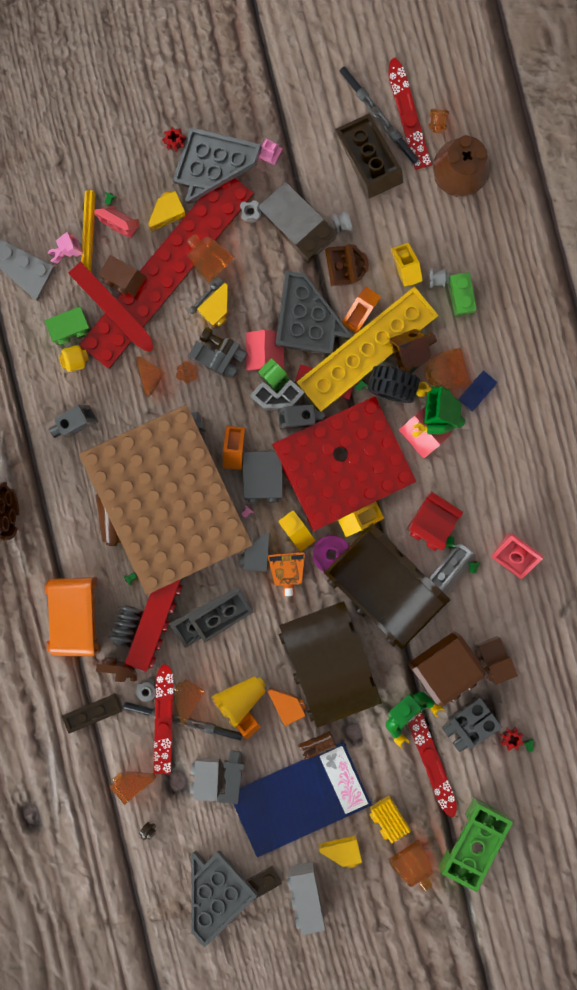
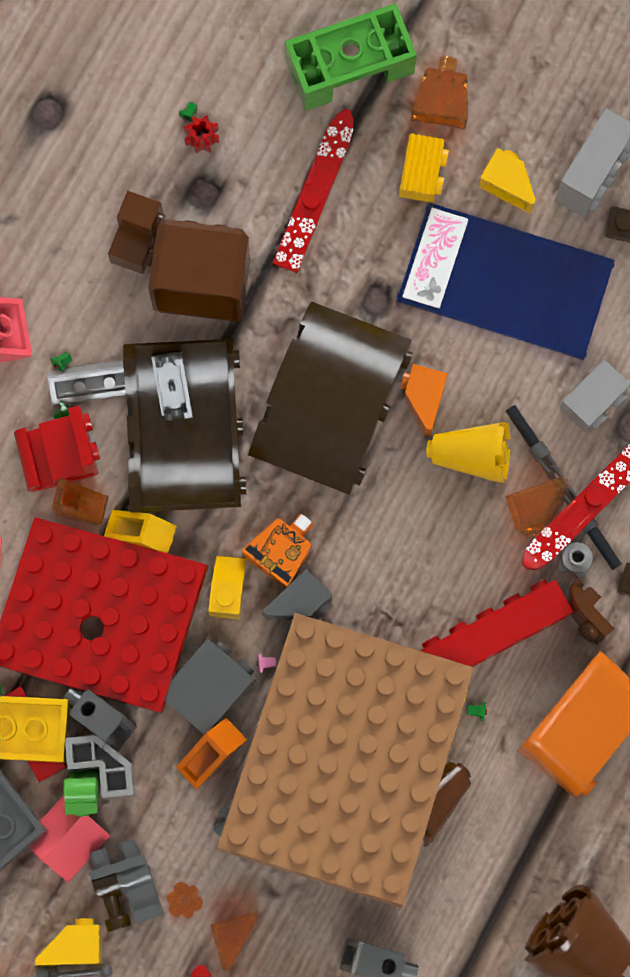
camera: 140 degrees left, 10 degrees down
dark grey piece [108,605,143,648] -> none
dark grey slope [169,587,253,648] -> none
dark grey hips [218,750,245,804] -> none
orange plate [237,712,261,740] -> none
reddish brown hinge [298,731,336,760] -> none
magenta plate [313,536,349,572] -> none
green torso [385,692,444,749] -> none
dark grey hips [442,695,502,752] -> none
none -> clear orange slope [52,479,109,525]
none -> hinge [151,351,193,420]

